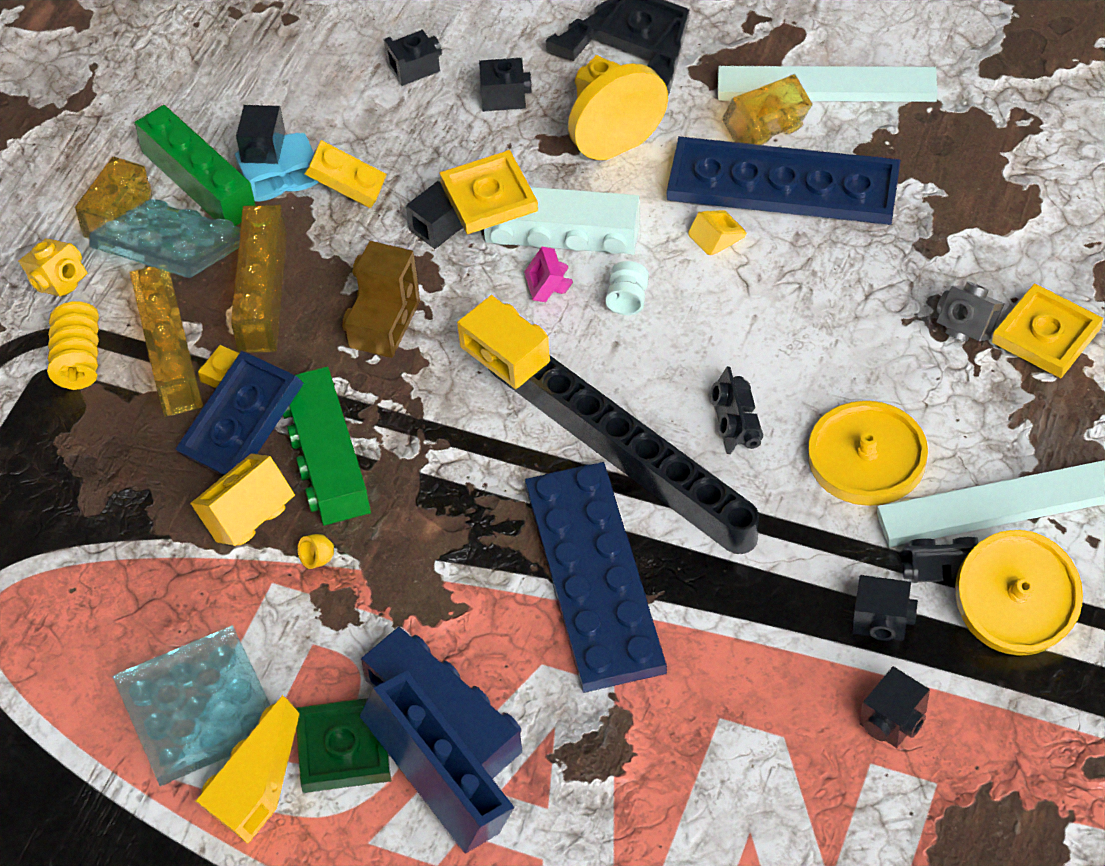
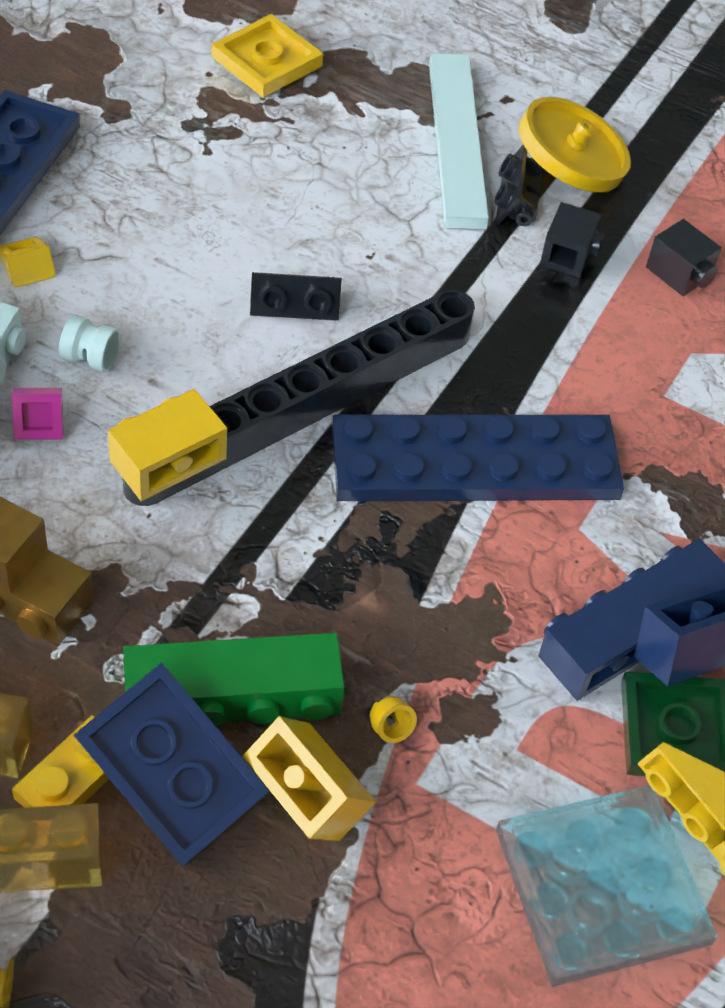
camera: 90 degrees left, 0 degrees up
yellow piece [808,401,928,506] -> none
flat silver brick [937,281,1004,342] -> none

